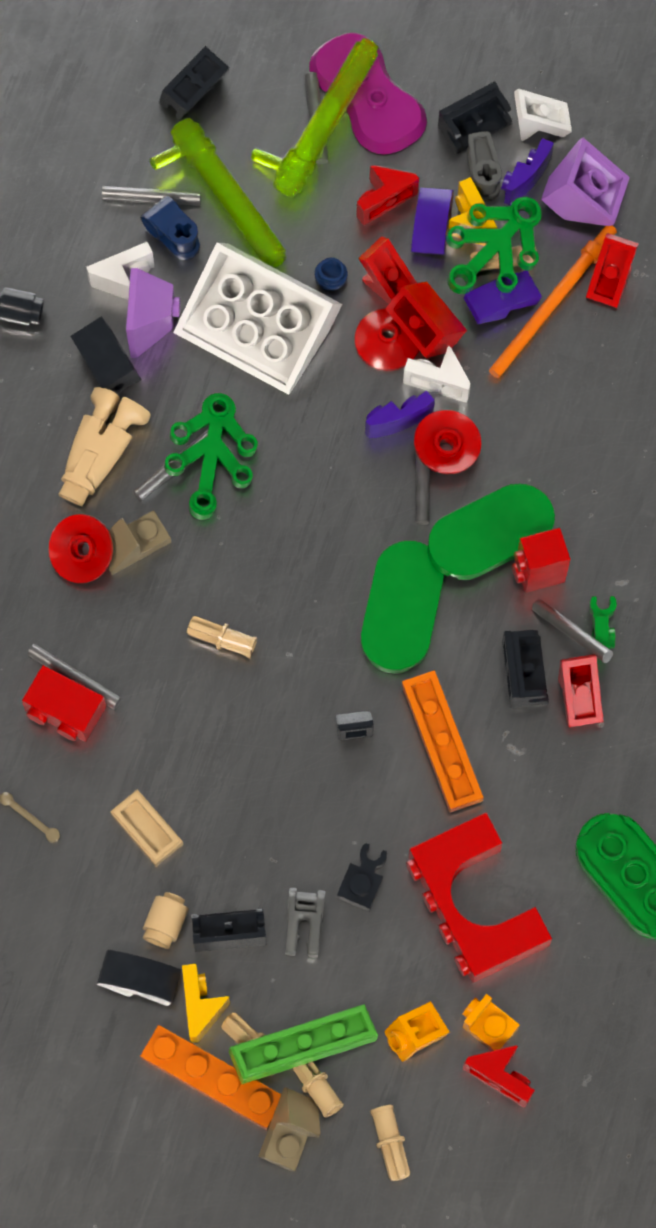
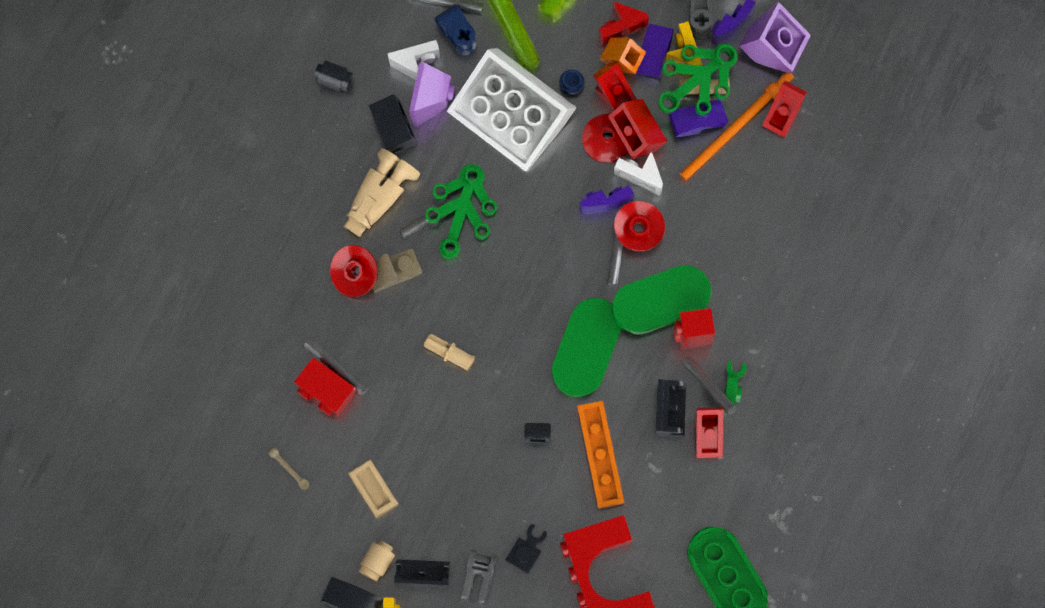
camera: 10 degrees right, 5 degrees up
none -> orange brick [600,36,646,74]

